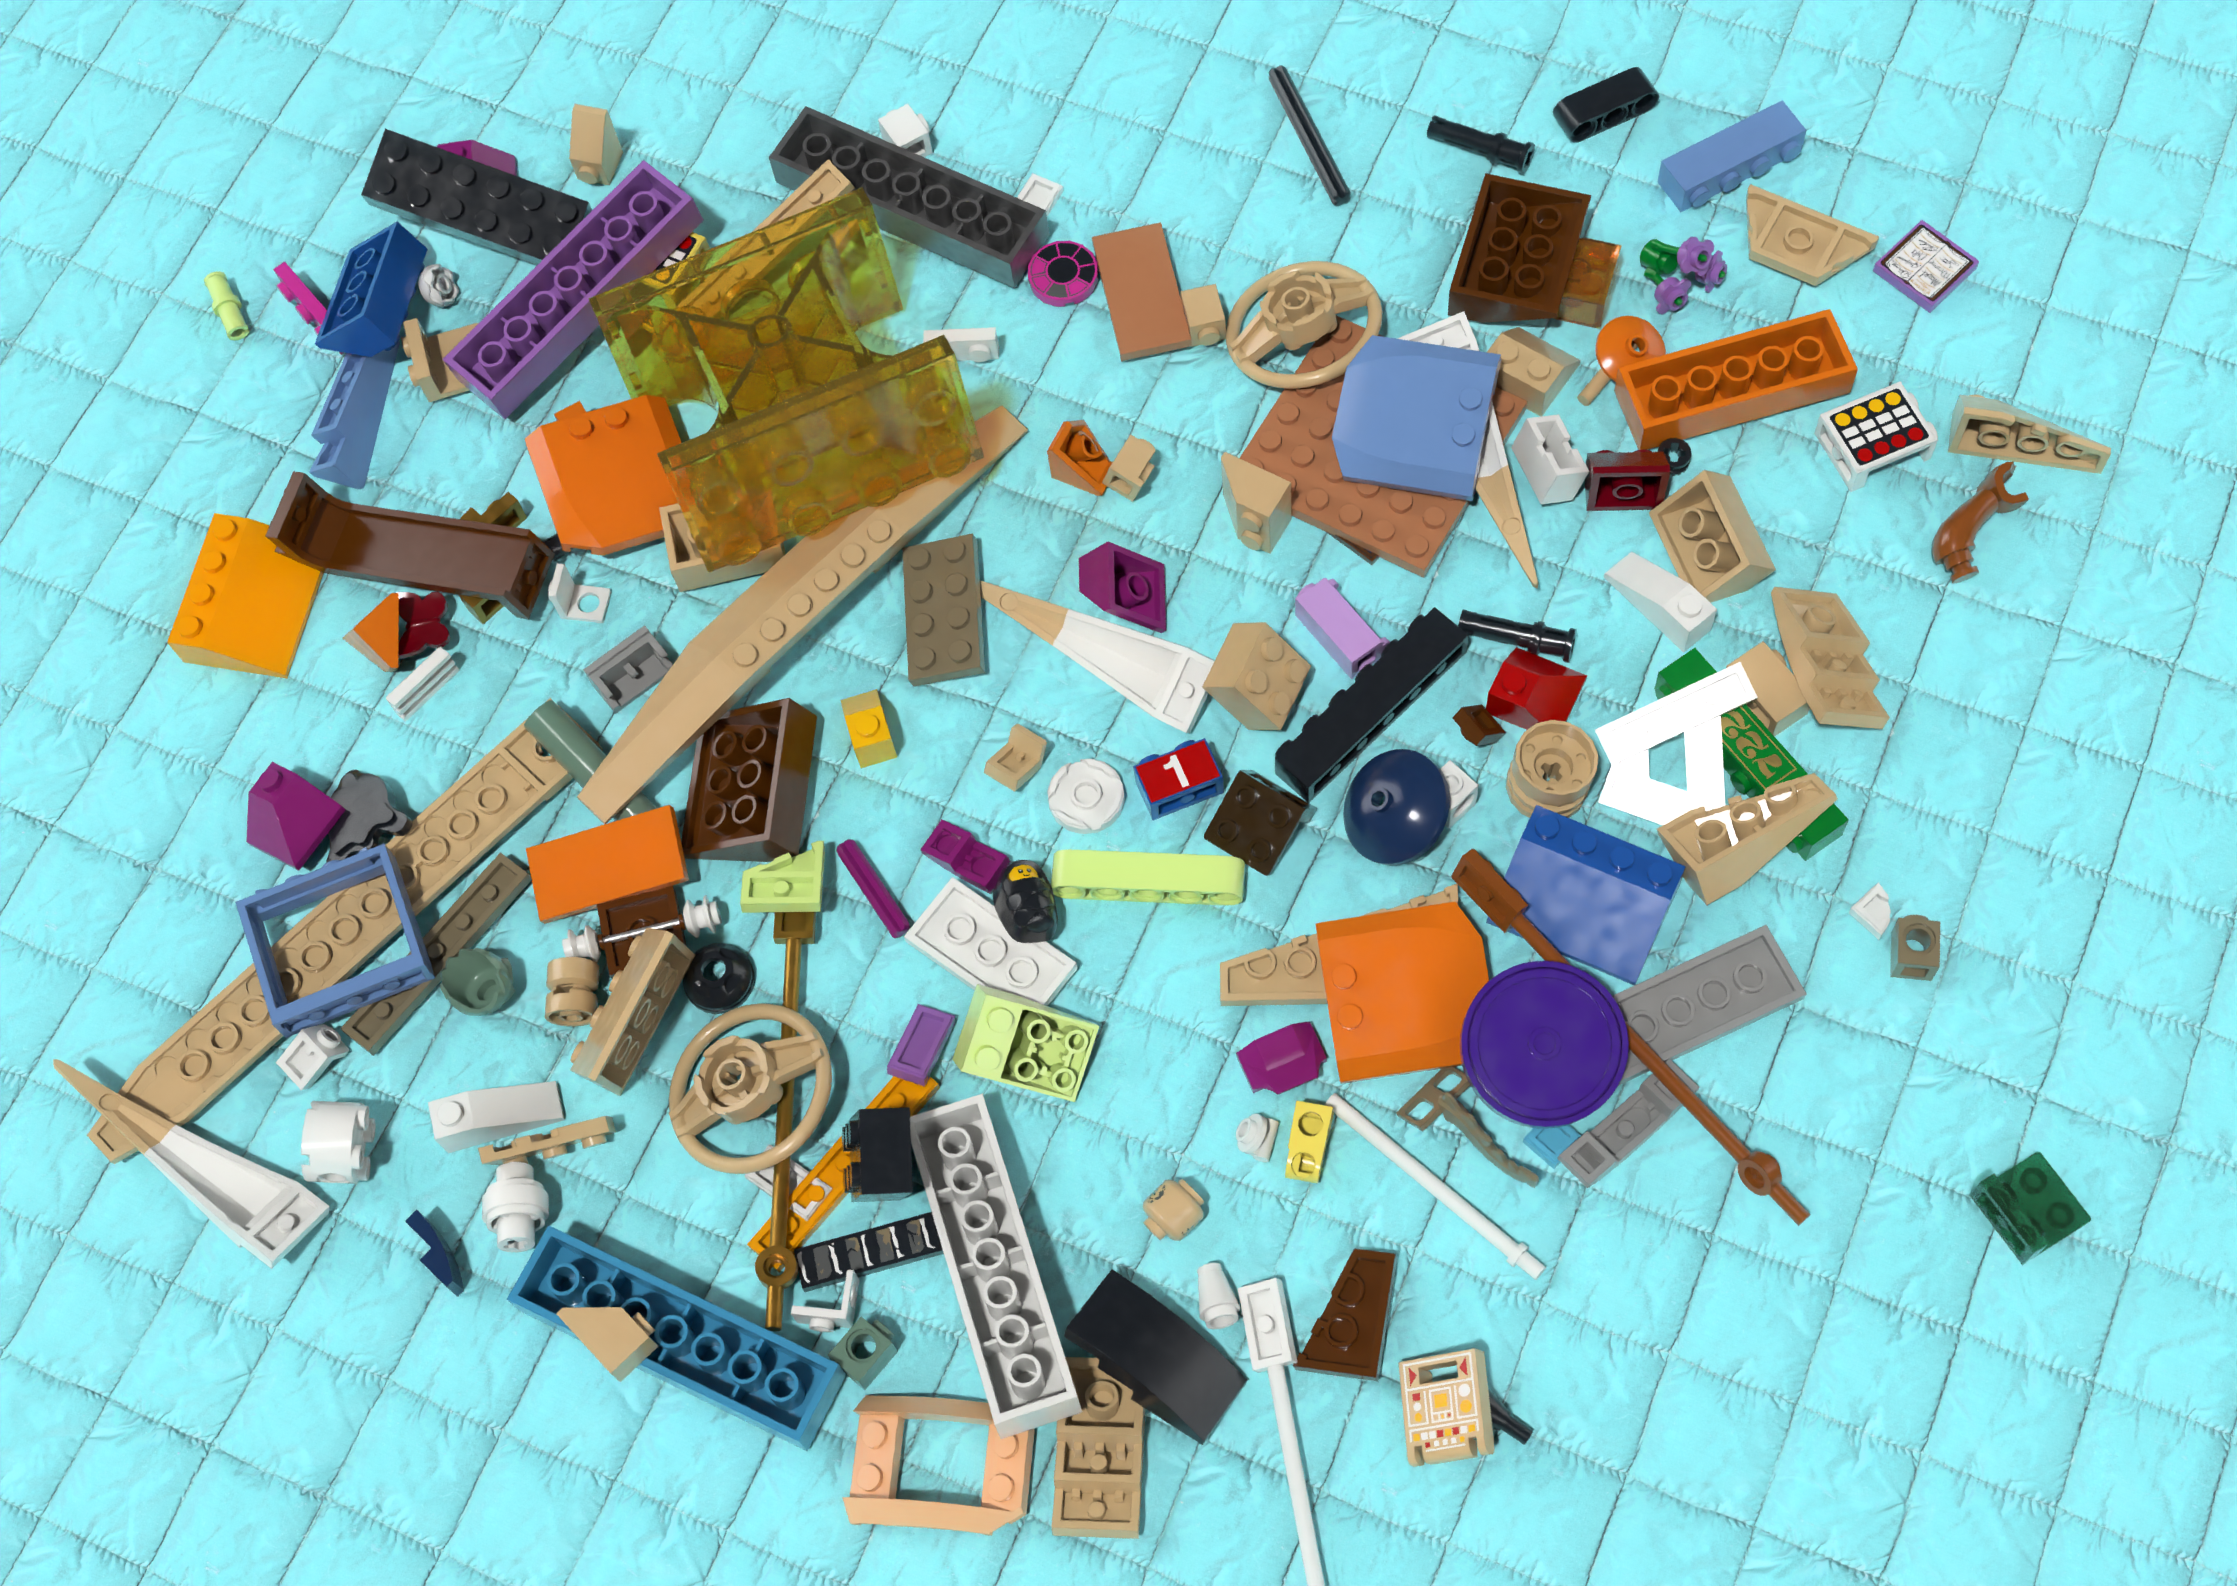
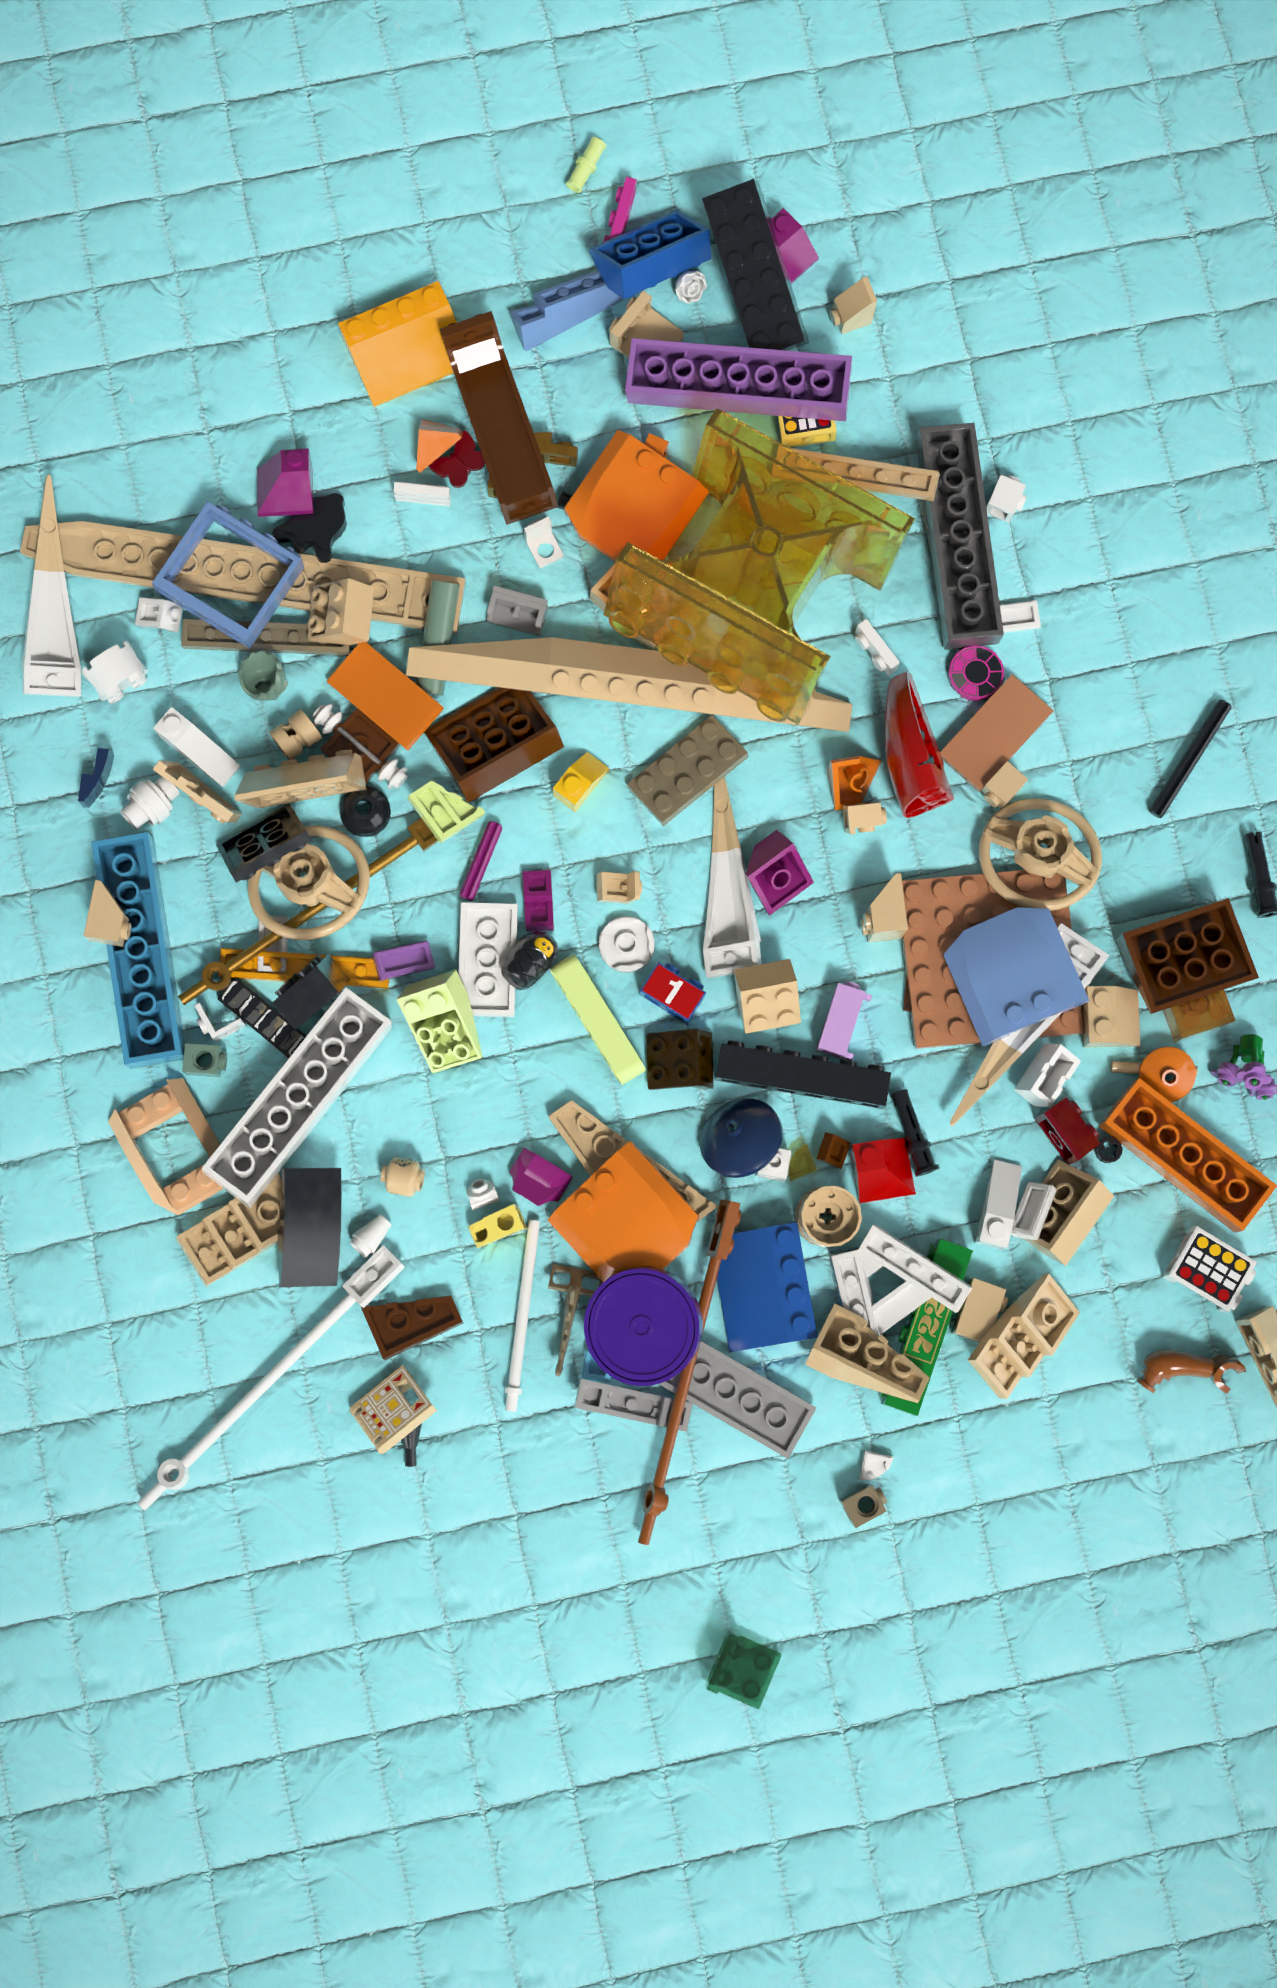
camera: 40 degrees right, 15 degrees up
none -> black plate [216,803,311,883]
none -> tan slope [307,578,374,645]
none -> clear yellow tile [788,1144,817,1181]
none -> red panel [884,671,954,818]
none -> white tile [1011,1182,1057,1241]

